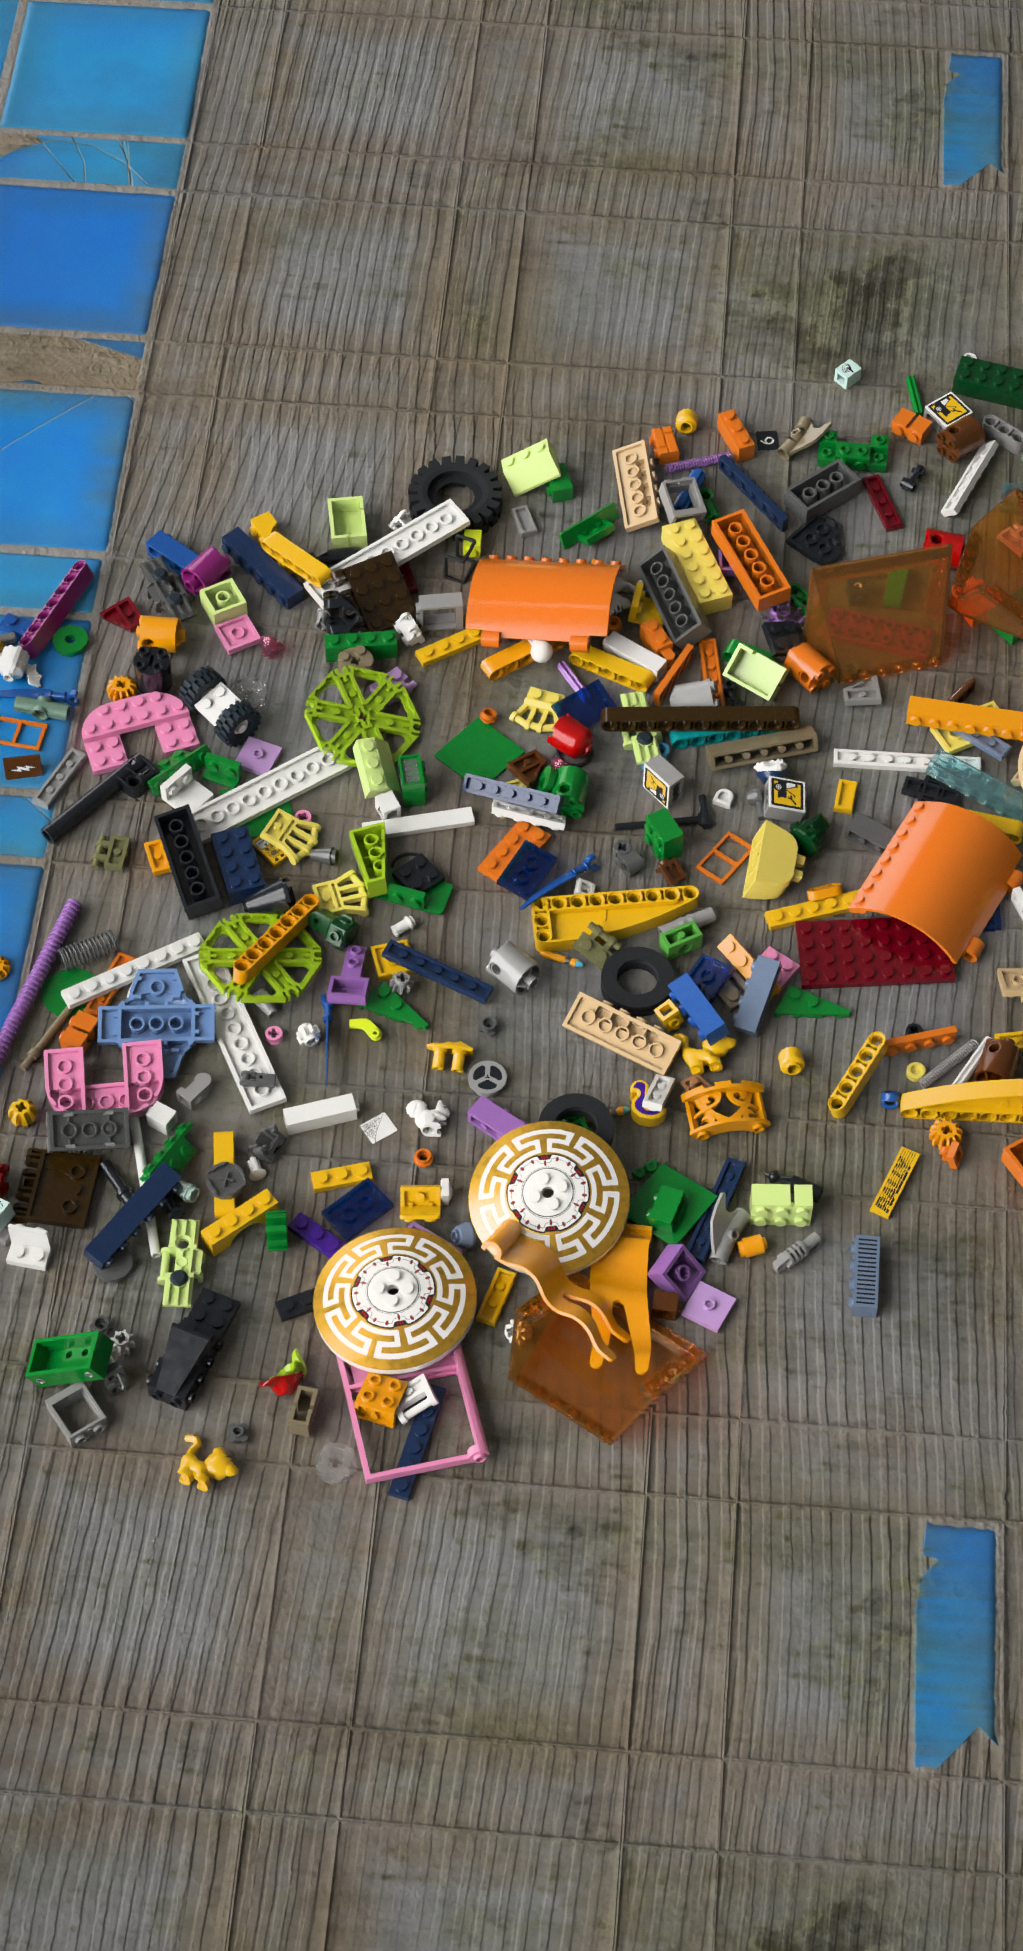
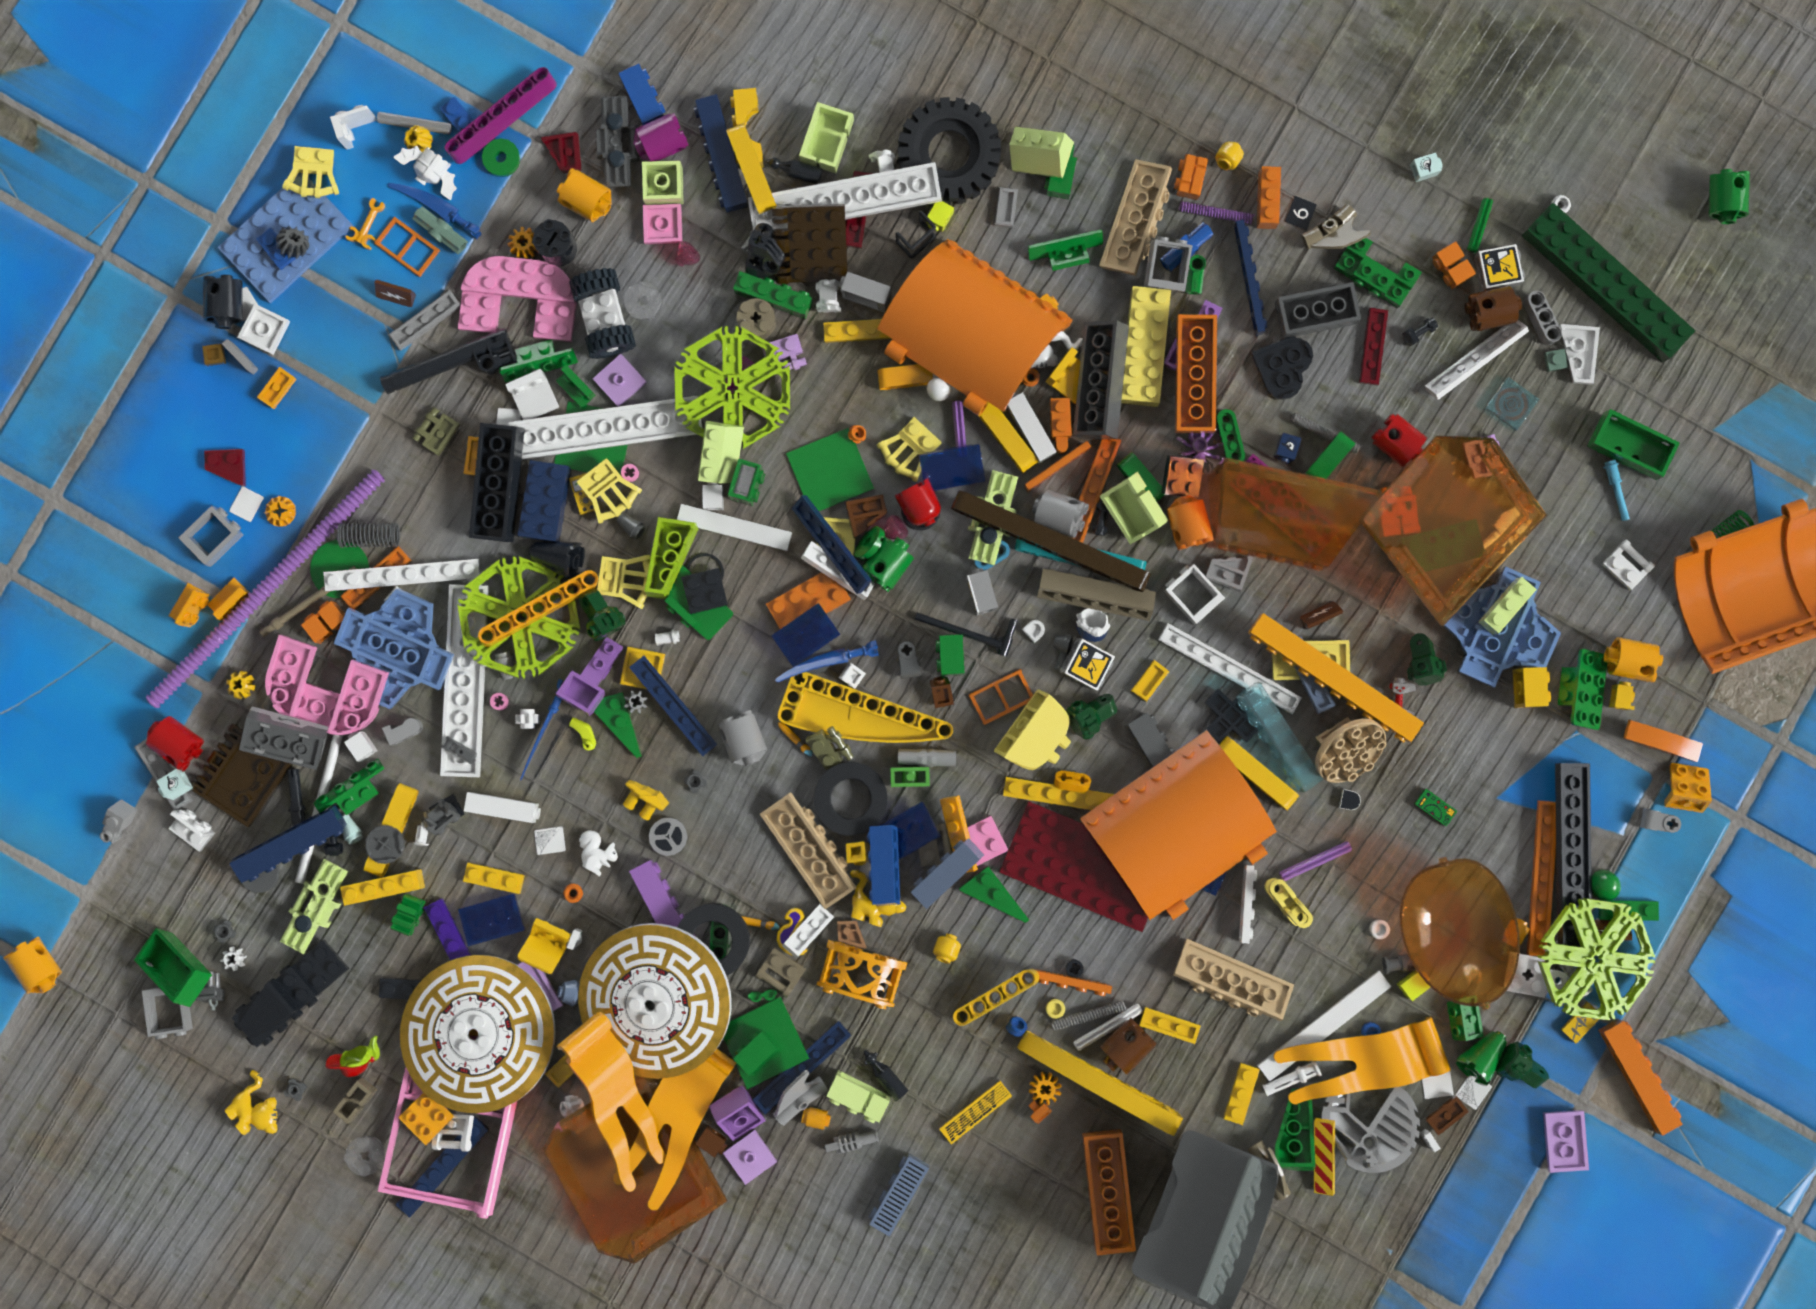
camera: 30 degrees right, 30 degrees up
none -> dark tan plate [755,947,806,998]
none -> white window [1164,564,1225,625]

